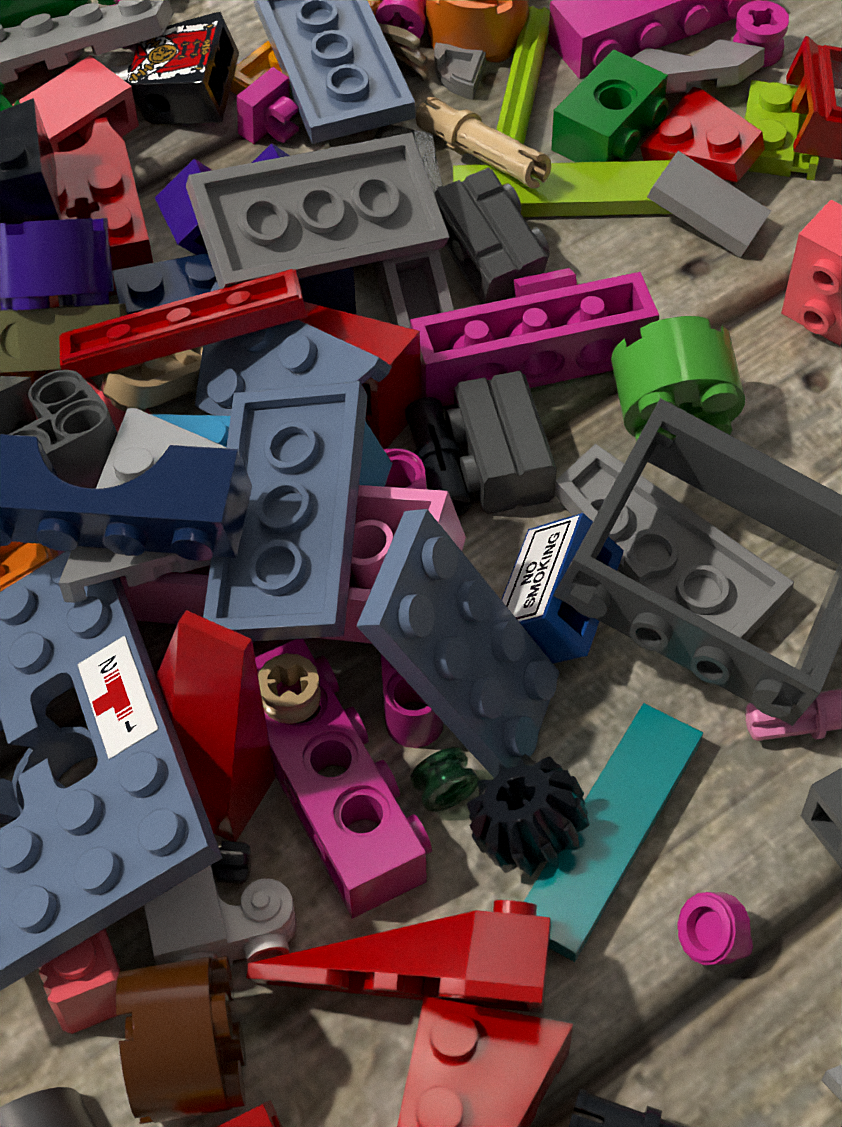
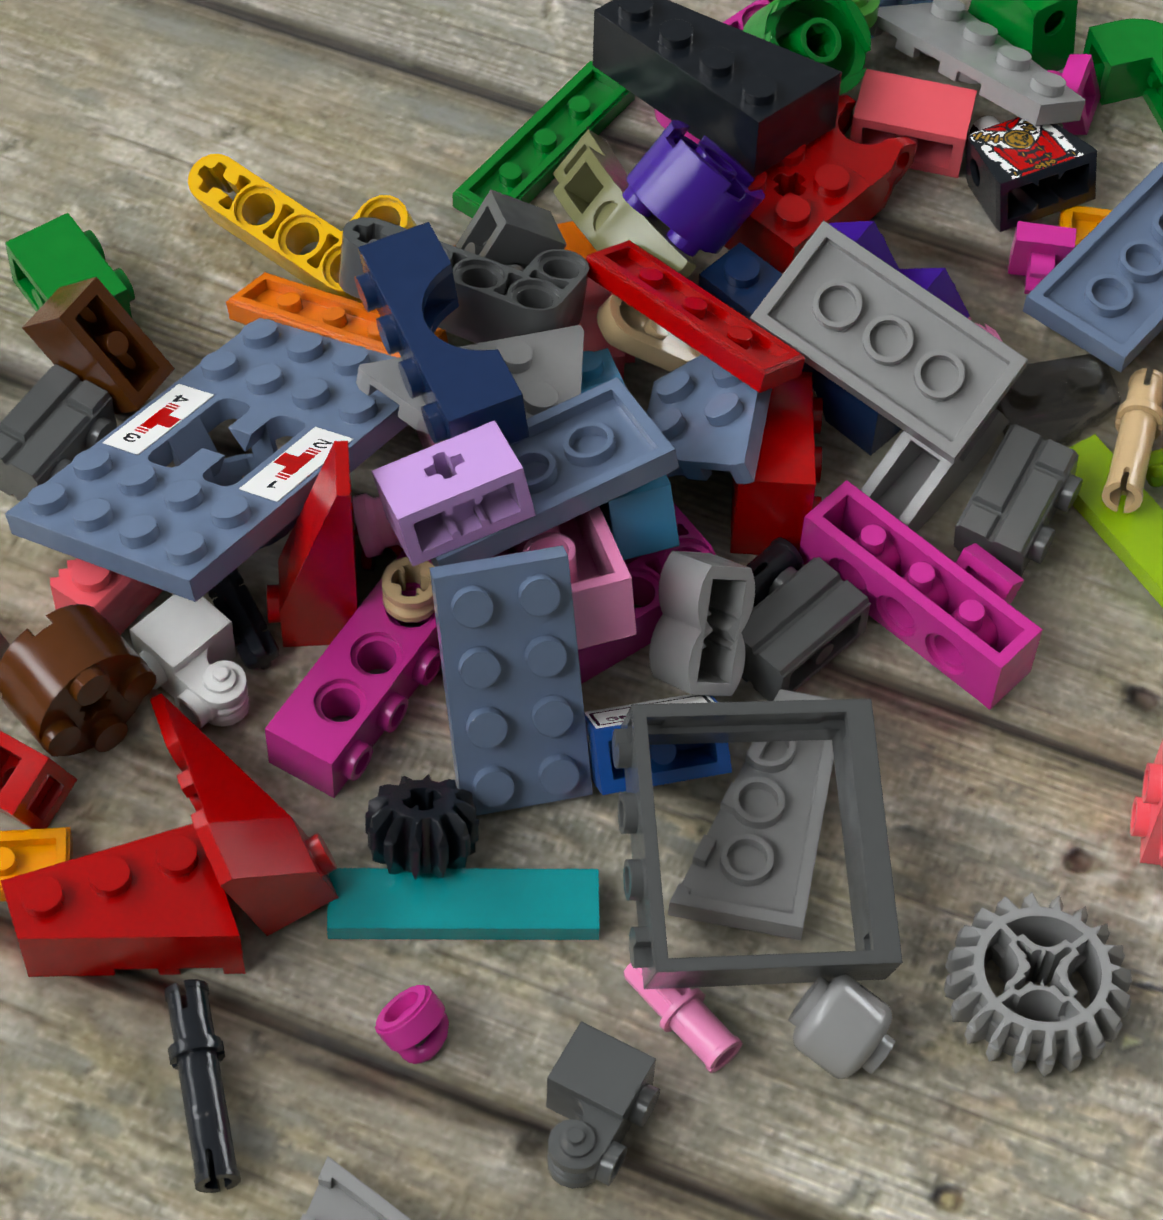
camera: 55 degrees right, 0 degrees up
clear green bush [410,747,480,812] -> none
bright green brick [611,316,745,441] -> none
none -> lavender brick [372,420,536,567]
none -> light grey brick [649,551,755,696]

